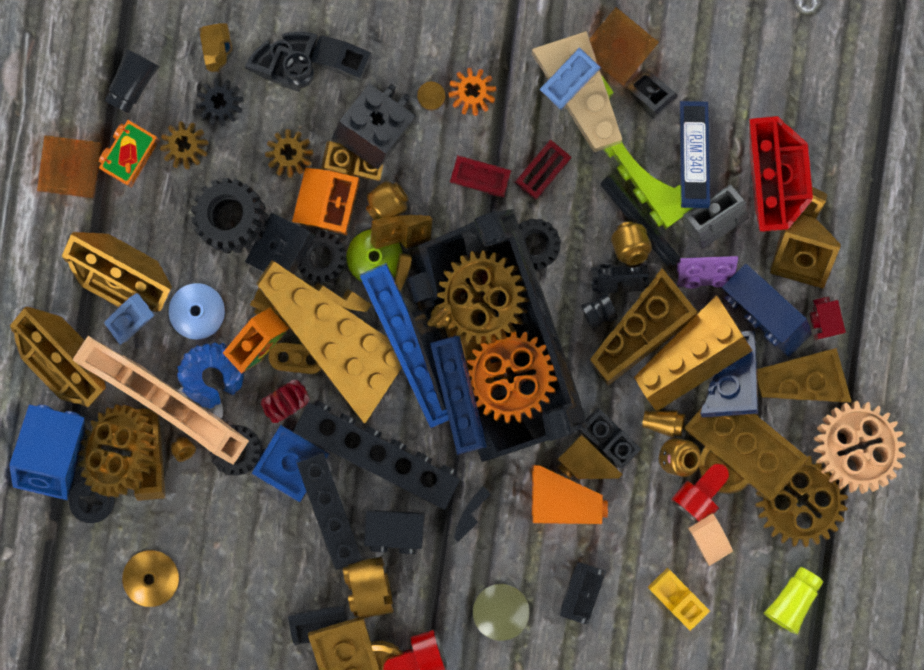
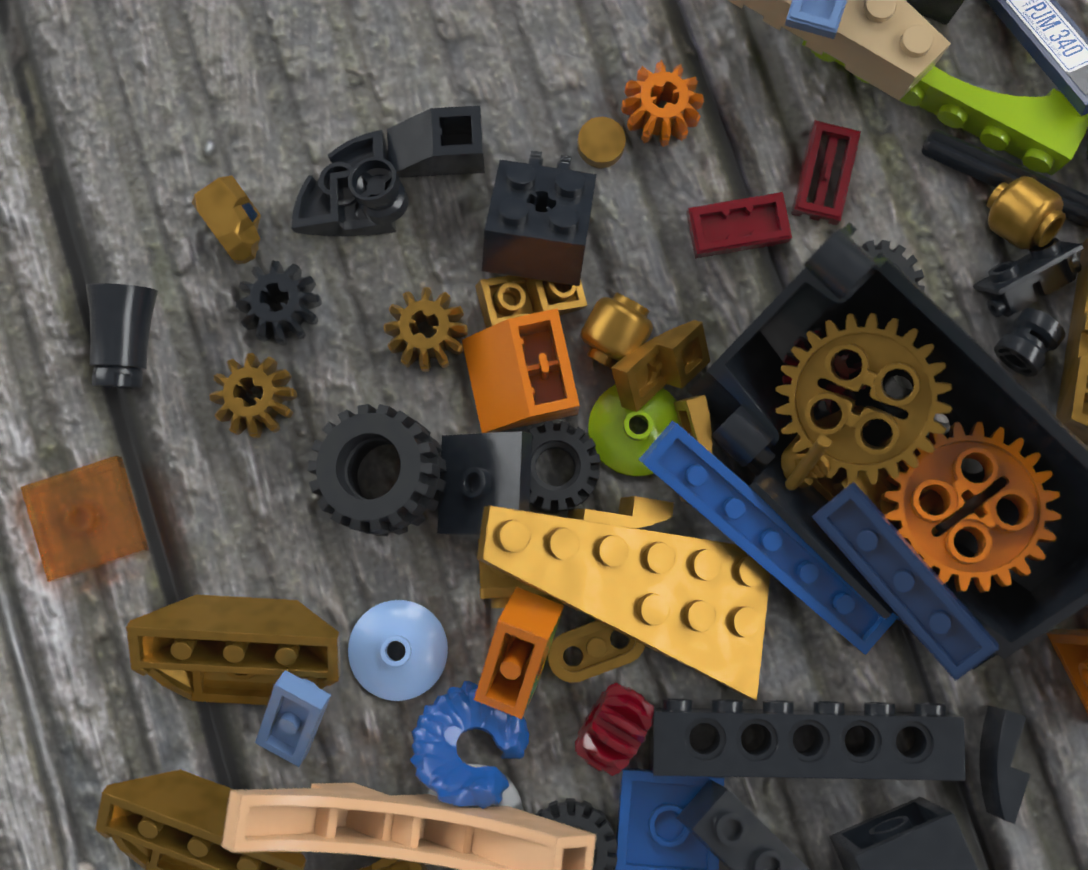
camera: 30 degrees left, 5 degrees down
brick [98,120,160,188] -> none

